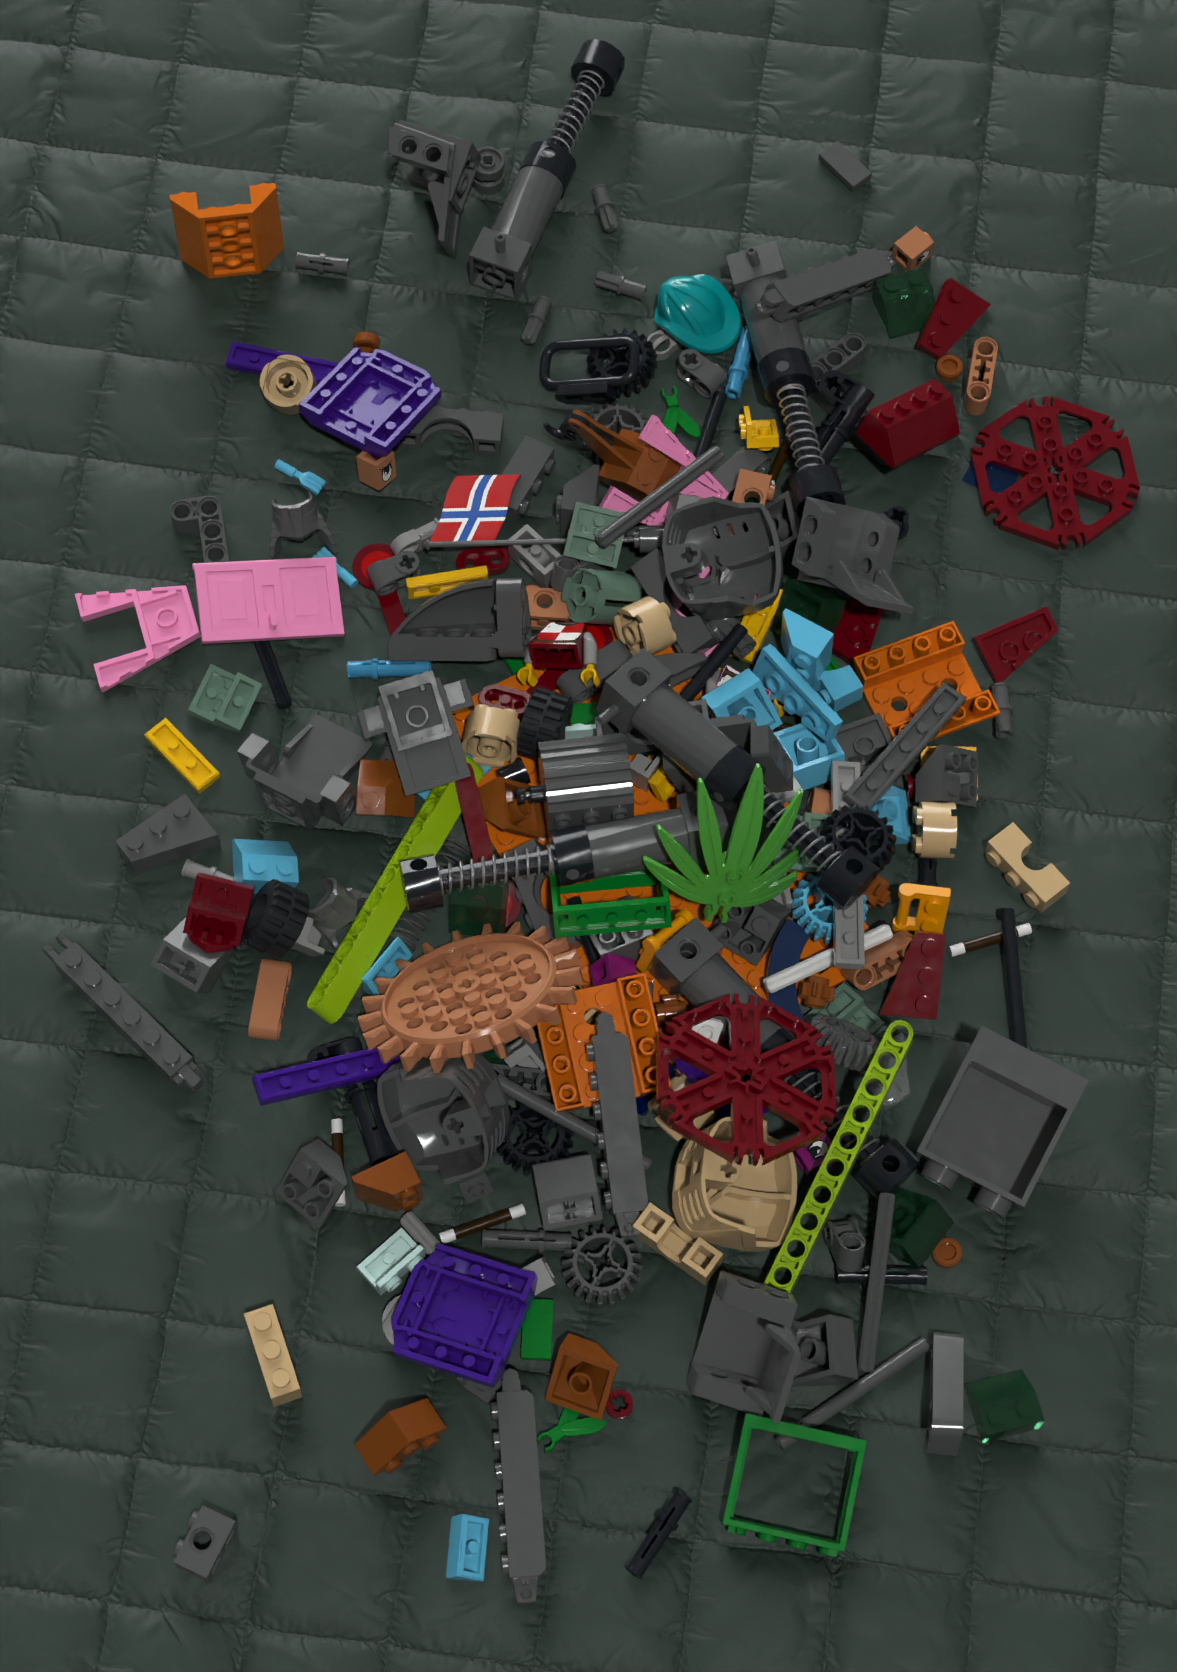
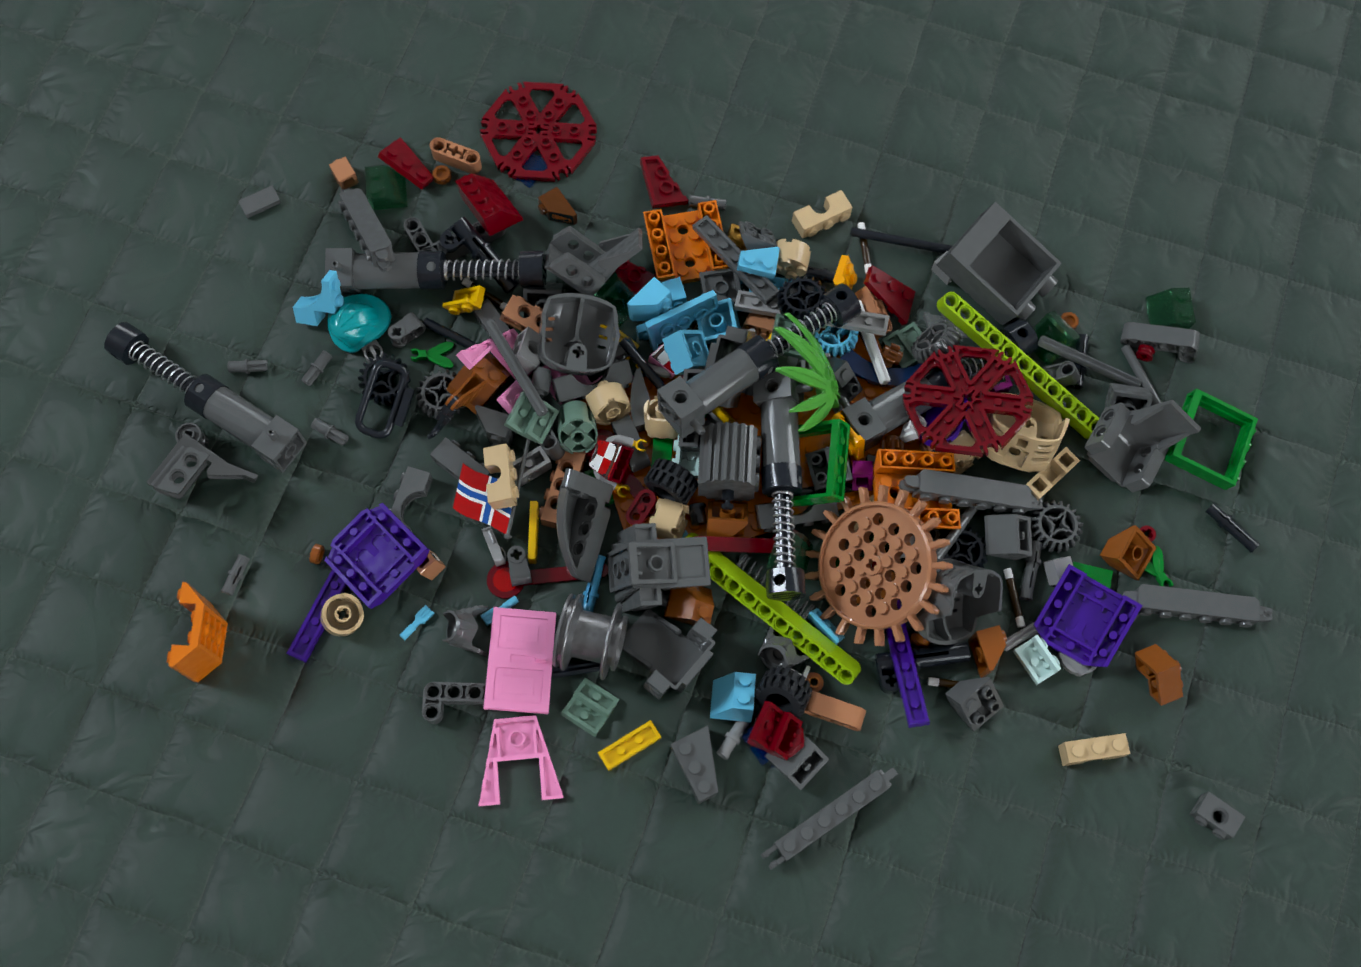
camera: 80 degrees left, 5 degrees up
medium azure slope [446,1514,489,1582] -> none
dark red plate [456,546,510,576] -> none
dark azure pin [724,326,753,399] -> none
black bush [887,506,909,540] -> none
none -> medium azure arch [293,270,344,326]
none -> tan arch [483,443,519,510]
none -> reddish brown slope [538,187,578,225]
none -> flat silver wheel [552,594,628,680]
none -> medium azure wing [737,247,780,280]
none -> dark orange plate [806,672,824,692]
none -> dark red bush [1136,344,1155,362]

